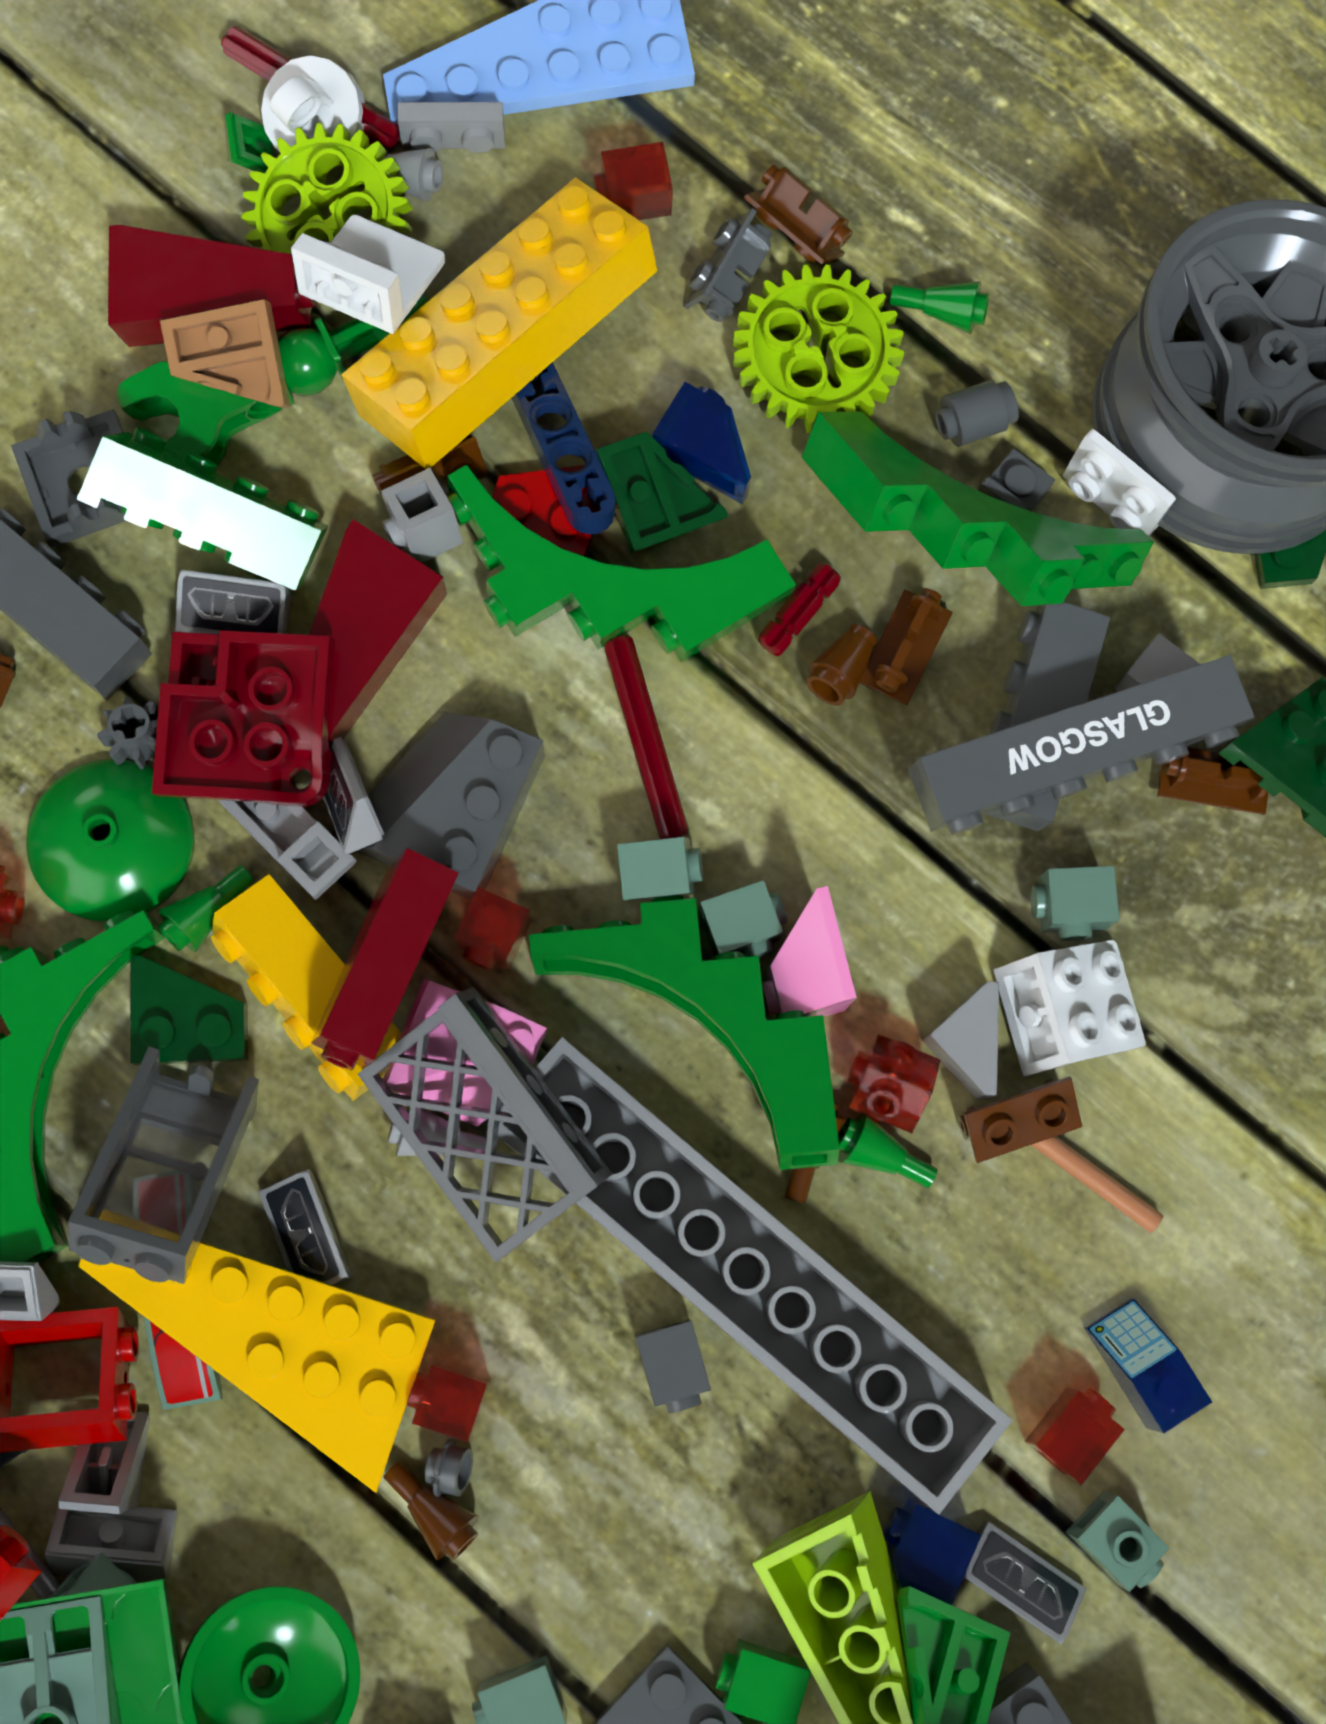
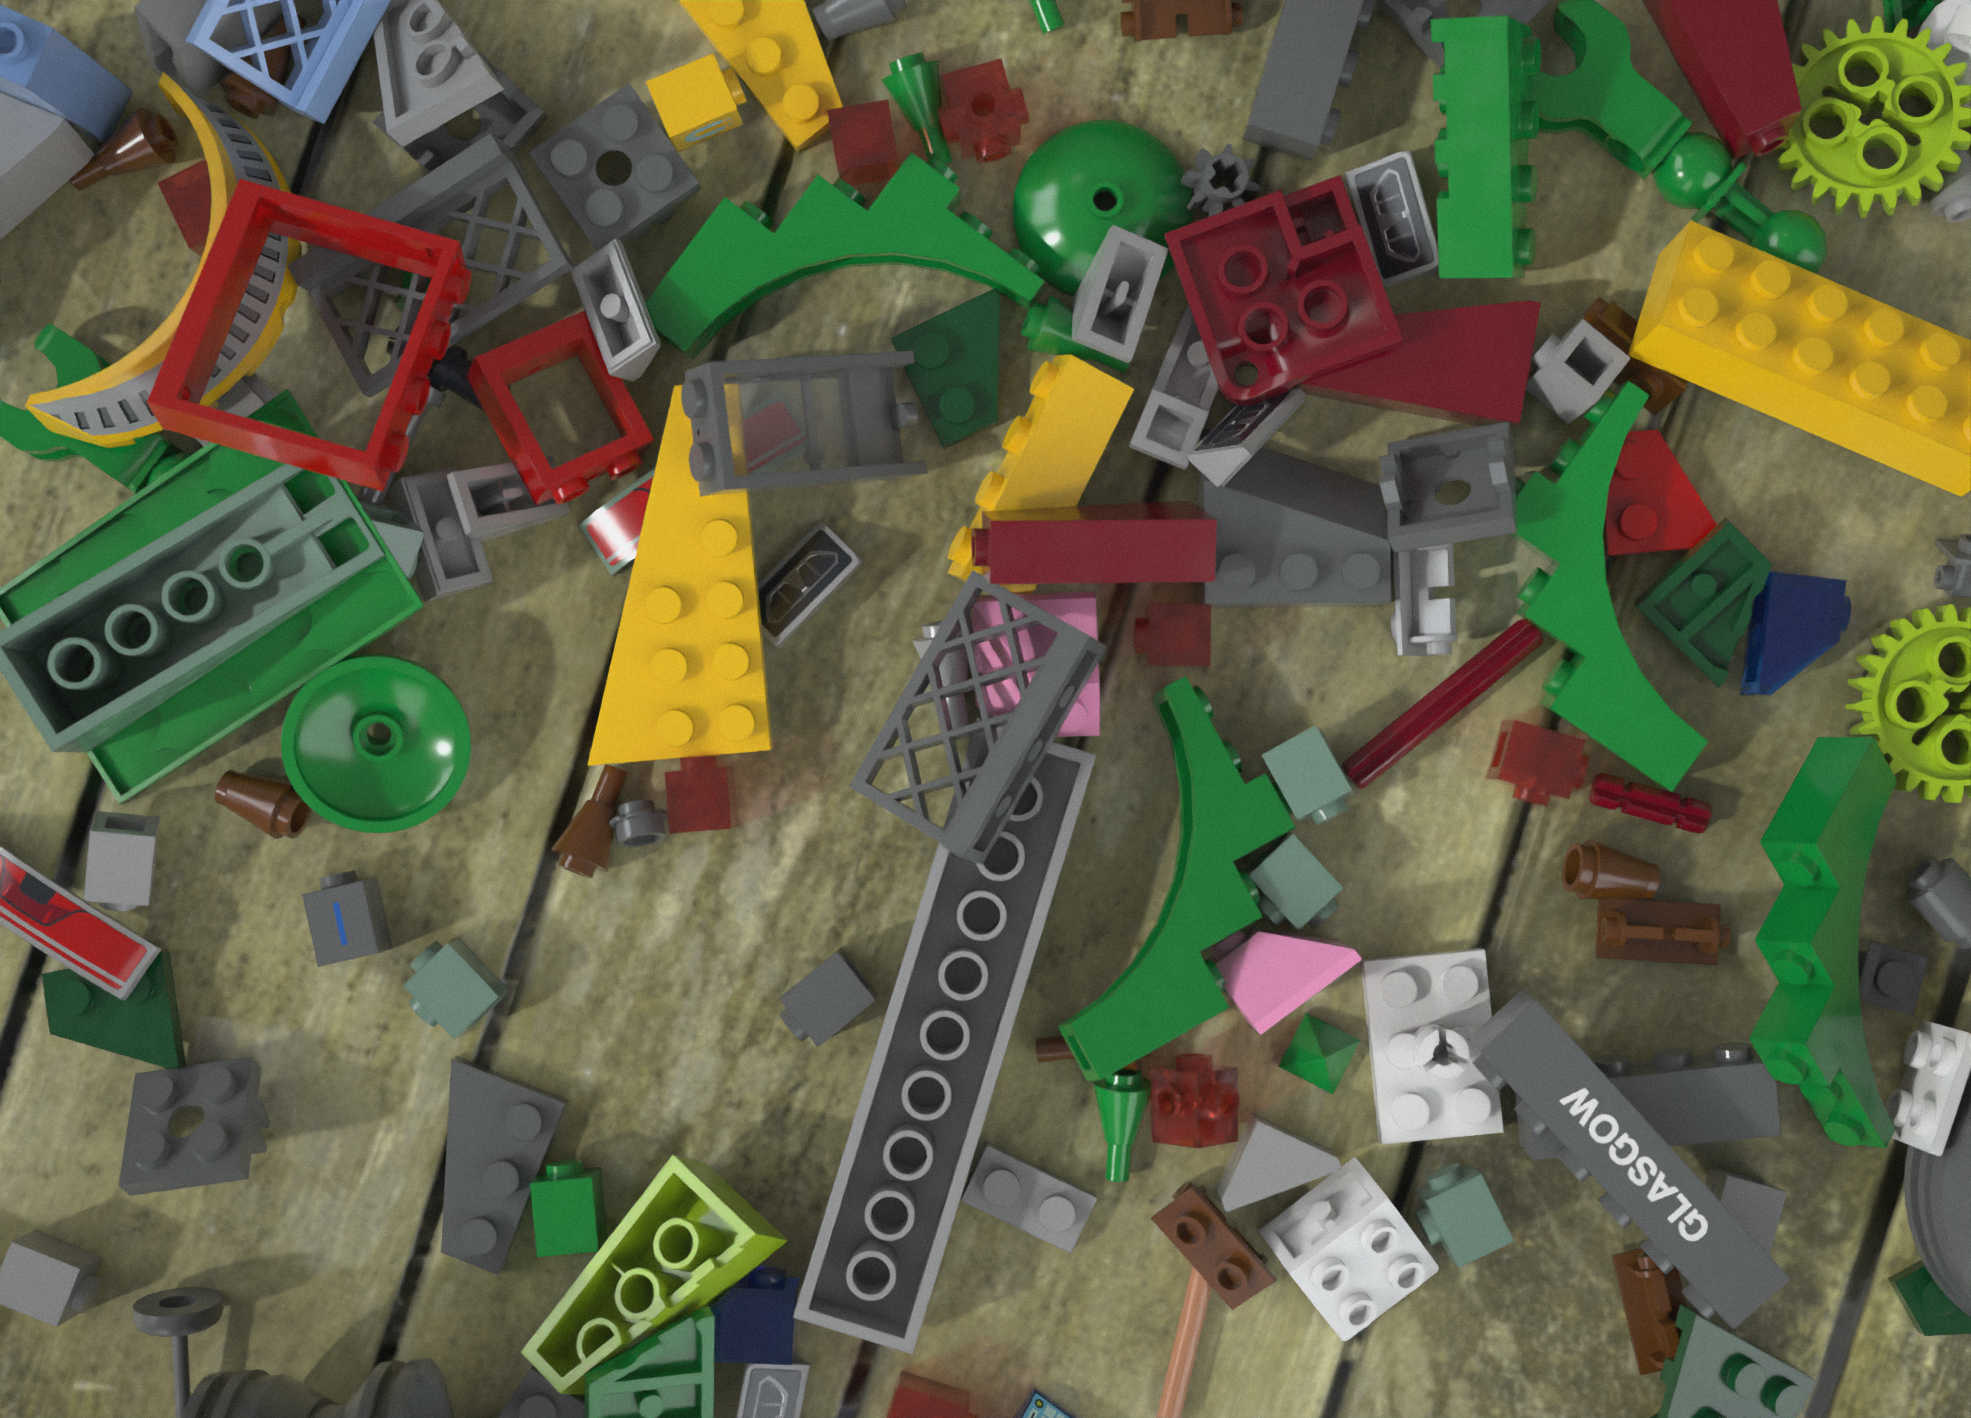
camera: 75 degrees right, 10 degrees up
medium nougat wing [160,299,291,408] -> none
white bracket [291,215,445,334] -> none
dark blue beam [512,363,616,534] -> none
none -> light grey plate [961,1142,1097,1253]
none -> light grey slope [1072,225,1169,363]
none -> green slope [1278,1012,1361,1094]
none -> white plate [1360,948,1504,1144]
none -> dark grey piece [1380,421,1517,553]
none -> light grey hinge [1391,543,1457,656]
none -> clear red brick [1486,720,1589,807]

